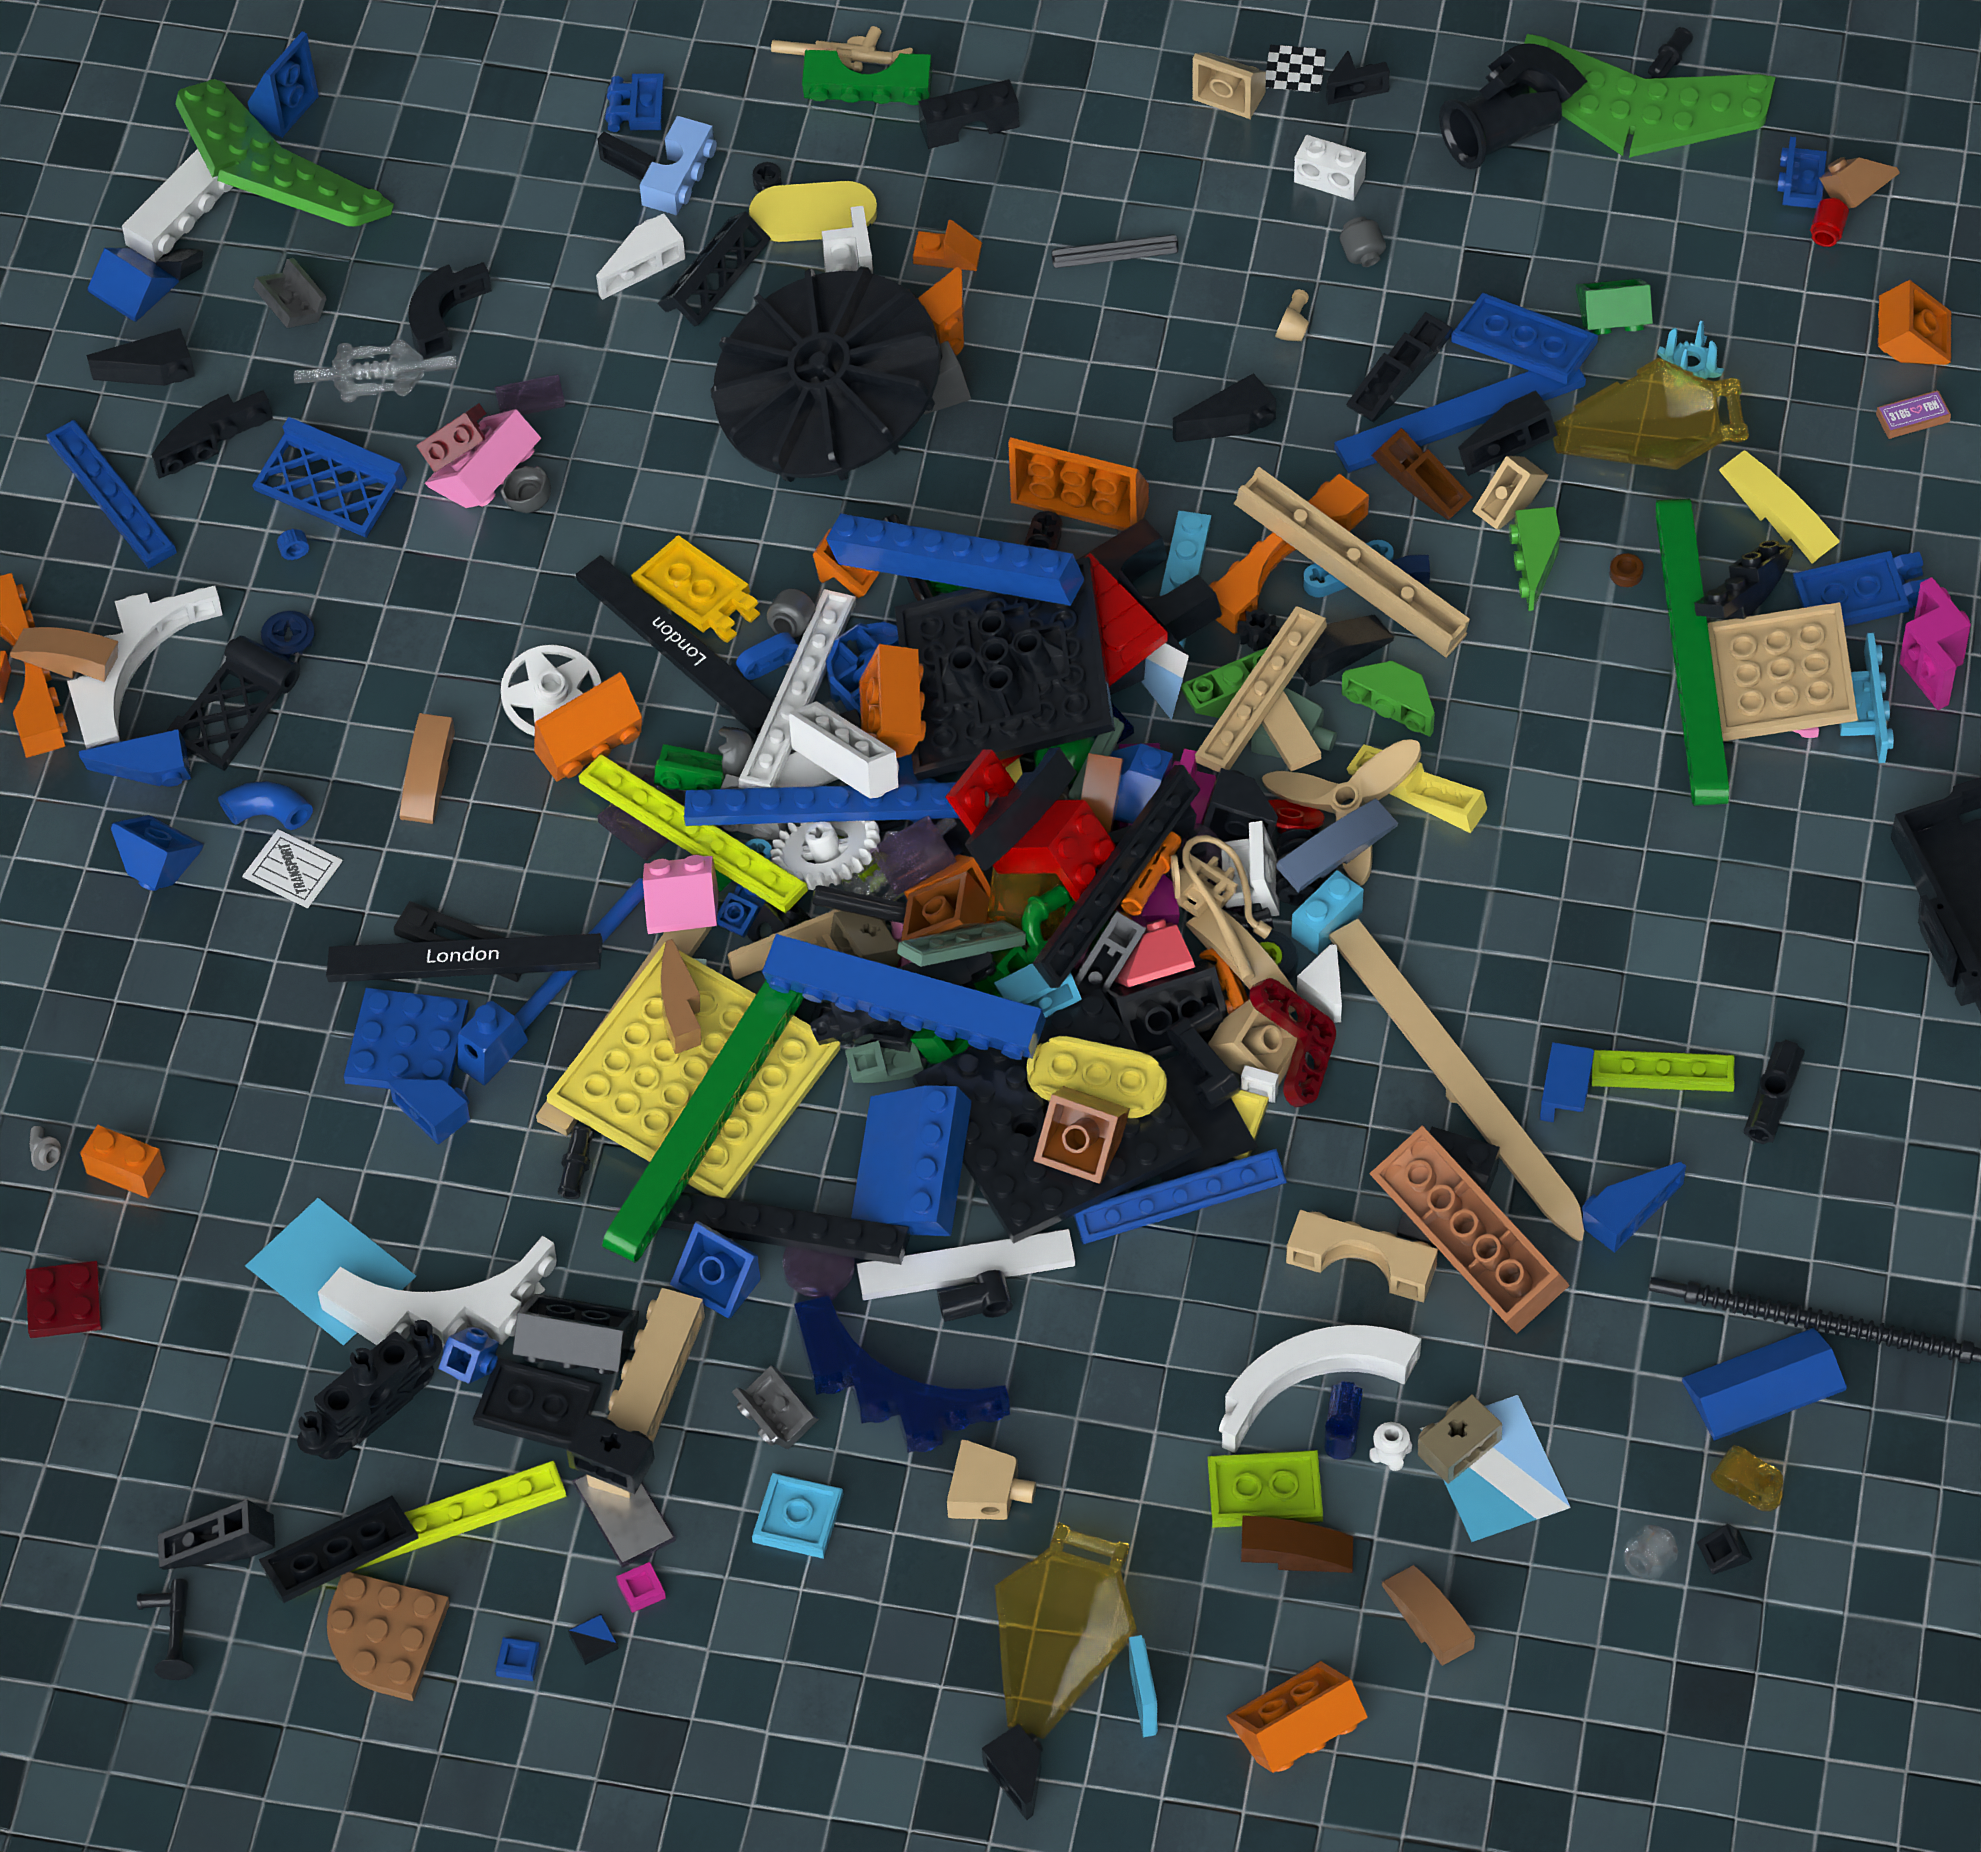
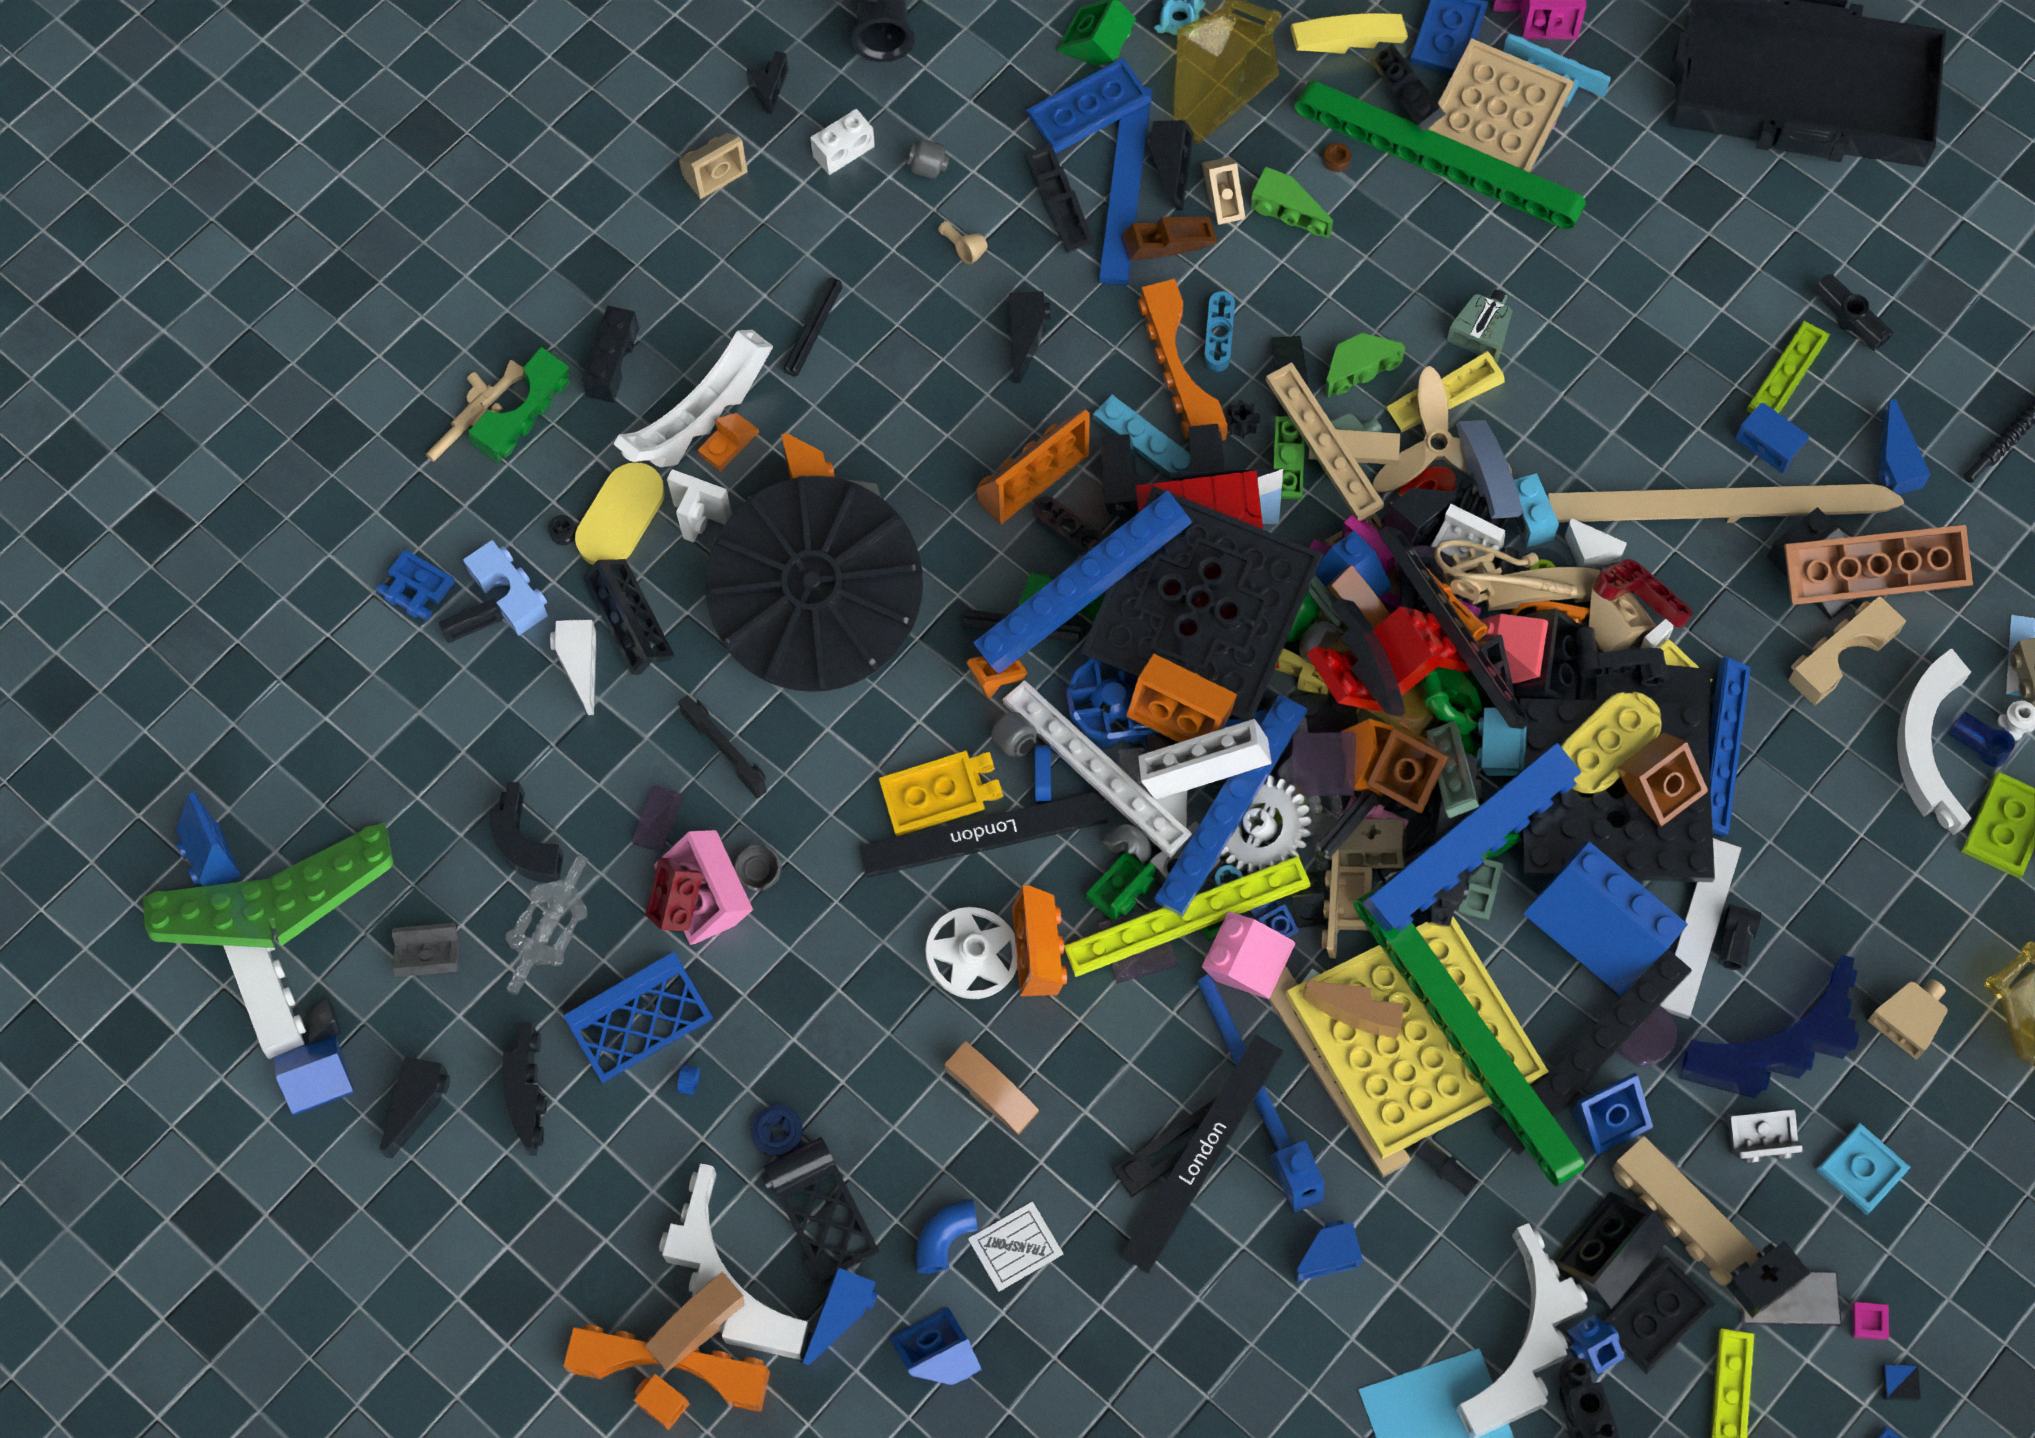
camera: 60 degrees left, 10 degrees up
blue tile [46,420,177,569] -> none
blue plate [344,988,469,1089] -> none
tan tile [1234,467,1470,658] -> none
sticker [1266,45,1326,92] -> none
dark blue piece [1390,555,1430,584] -> none
none -> white arch [614,330,773,467]
none -> black container [678,695,767,799]
none -> sand green torso [1447,289,1513,363]

